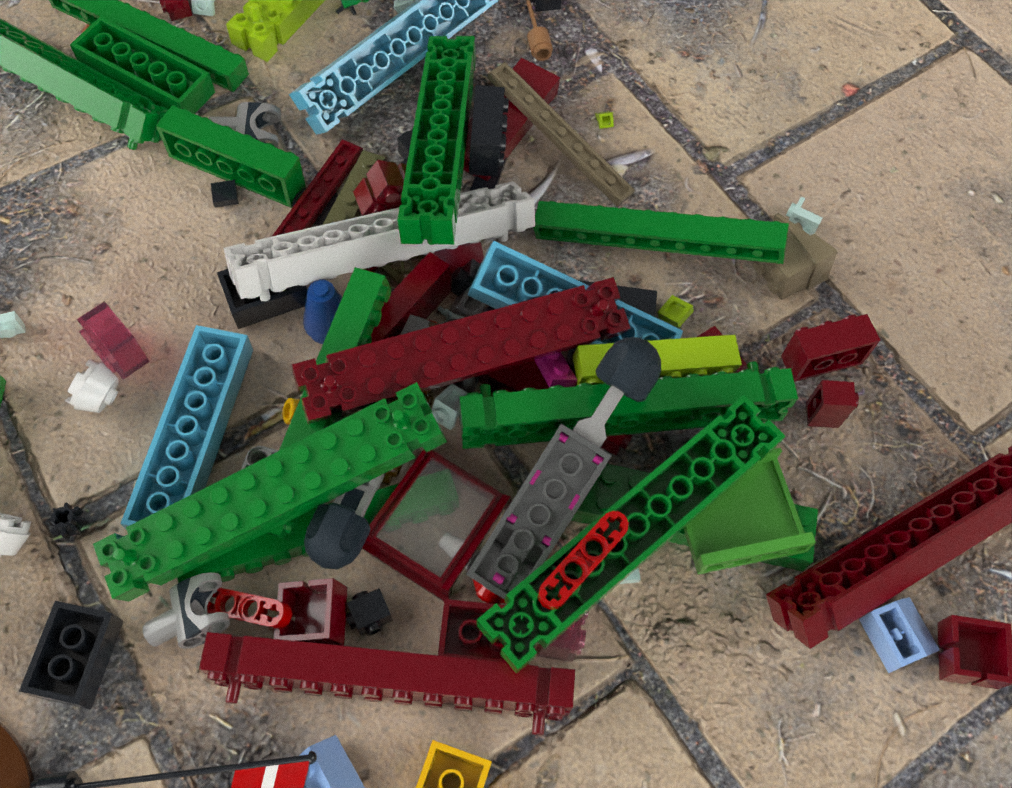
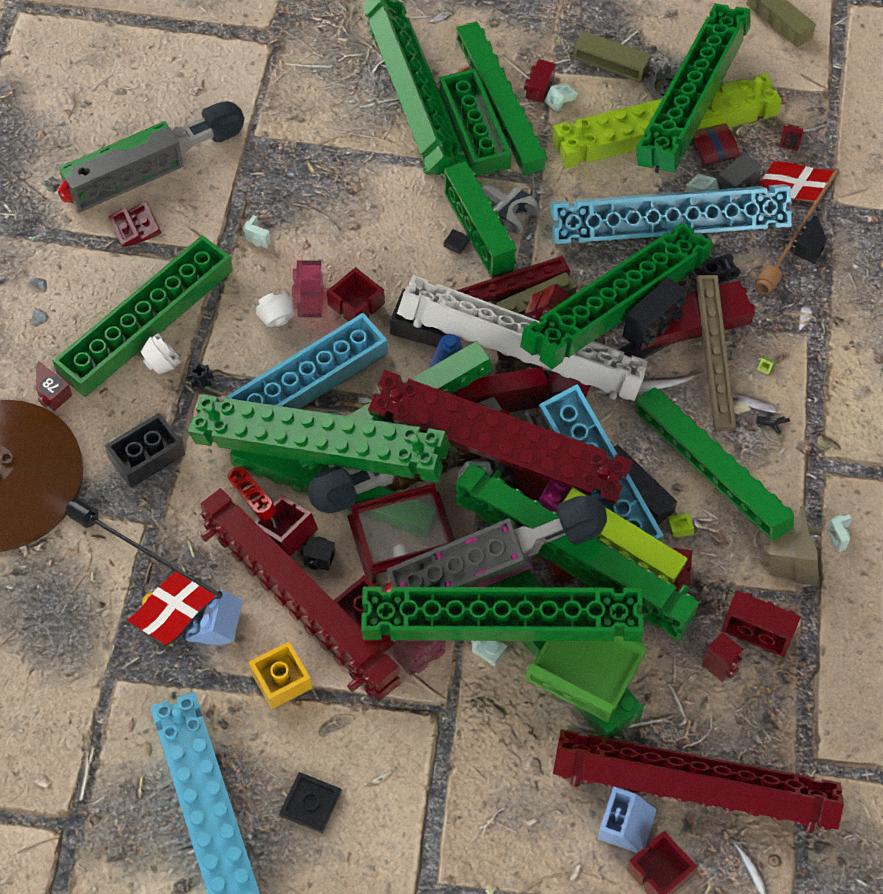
camera: 45 degrees right, 5 degrees down
light grey connector [143,573,230,649] -> none
red beam [538,511,629,610] -> none
none -> dark red piece [327,267,385,322]
none -> black piece [700,254,741,283]
none -> black bar [756,416,790,434]

